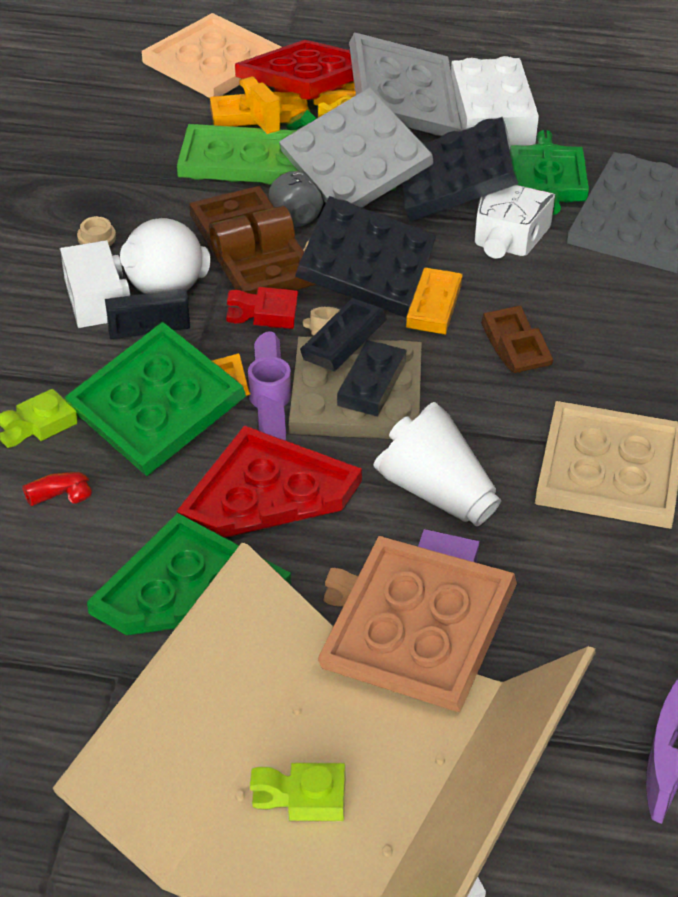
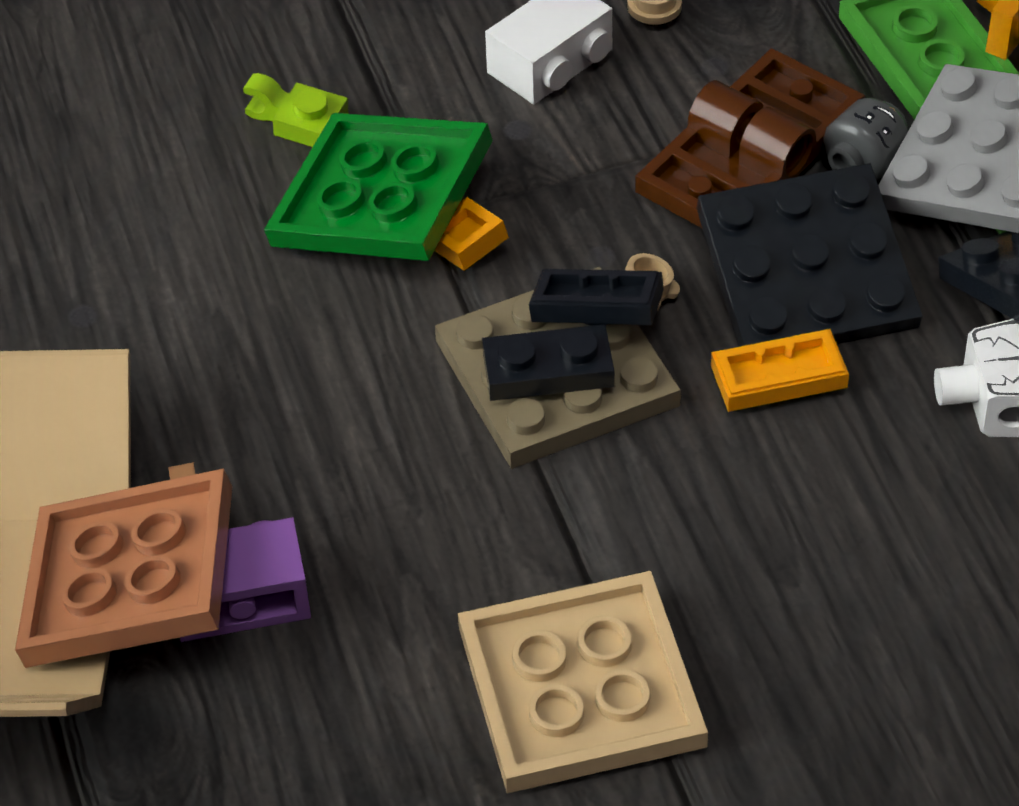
camera: 65 degrees right, 5 degrees up
red arm [22,472,92,506] -> none
green plate [87,513,291,636] -> none
black plate [105,288,190,339] -> none
white brick [120,218,210,294] -> none
red plate [176,425,362,538] -> none
red plate [226,287,298,329] -> none
medium lavender piece [248,331,291,440] -> none
white cone [373,402,501,526] -> none
reddish brown slope [481,305,554,373] -> none

